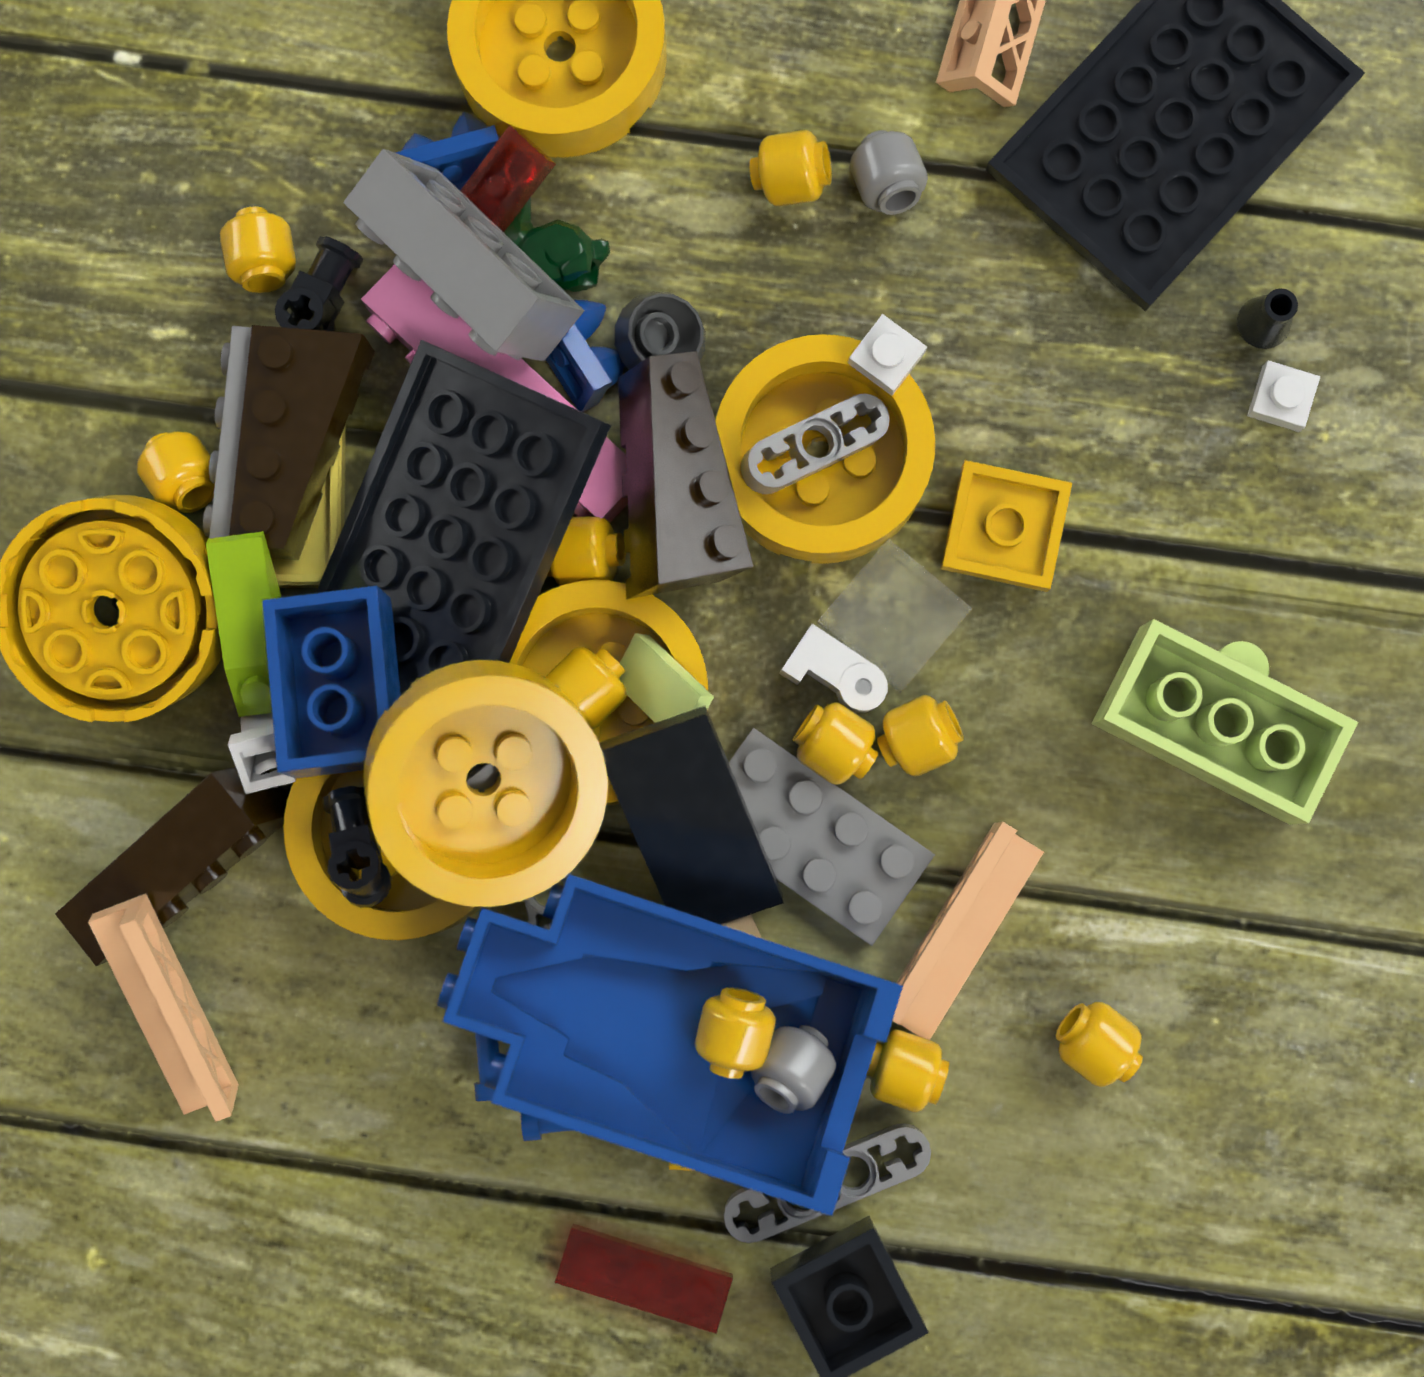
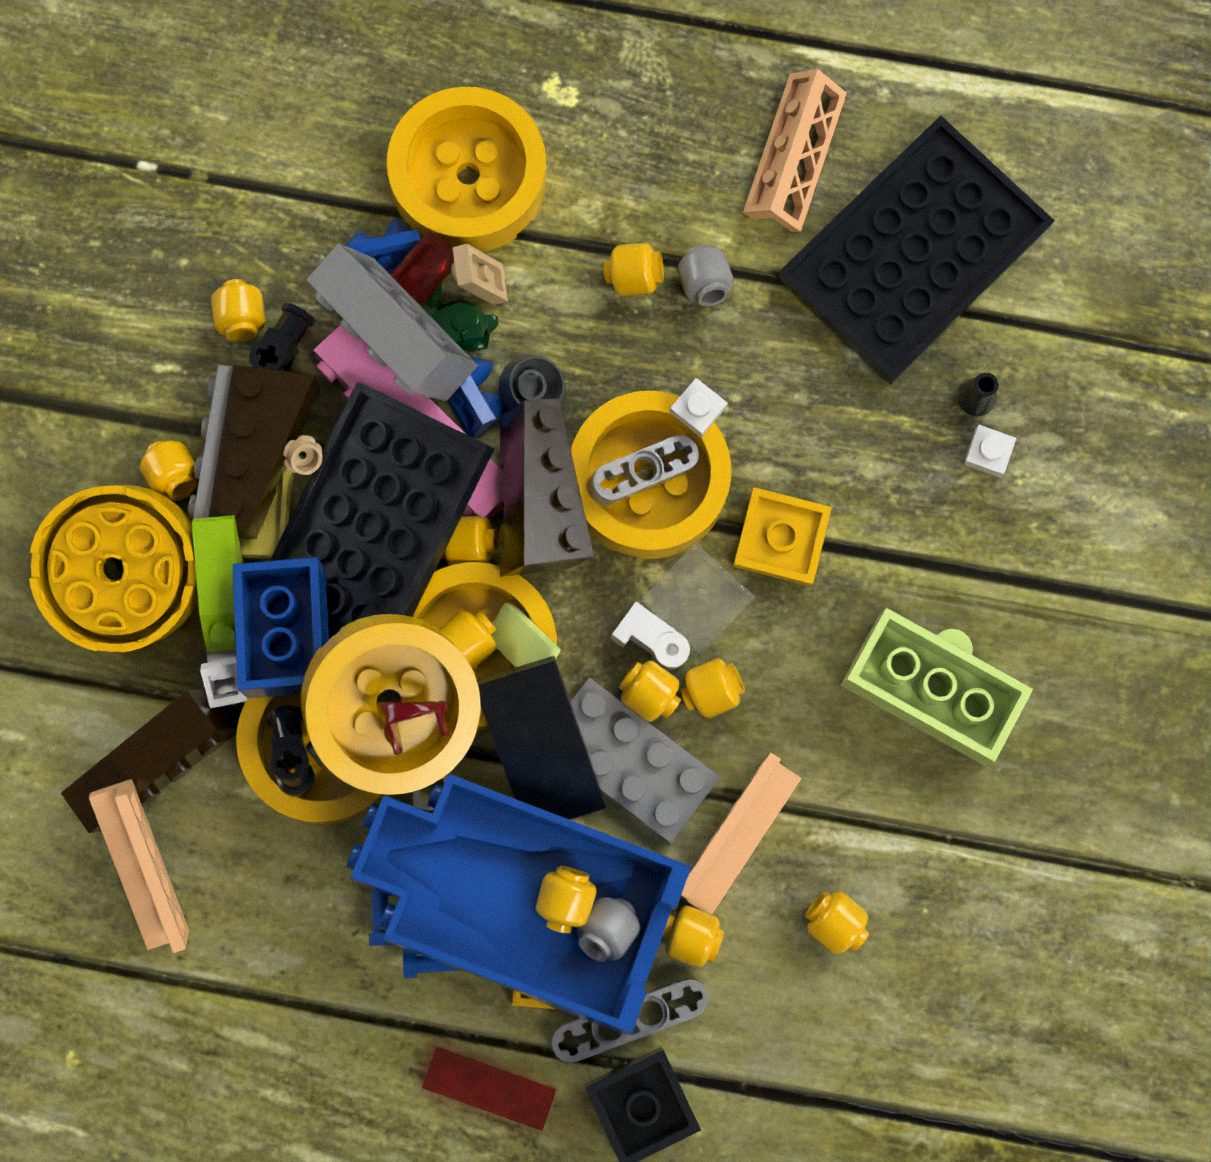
camera: 10 degrees left, 5 degrees down
none -> tan plate [283,435,322,475]
none -> dark red piece [377,700,450,755]
none -> tan plate [451,243,508,305]

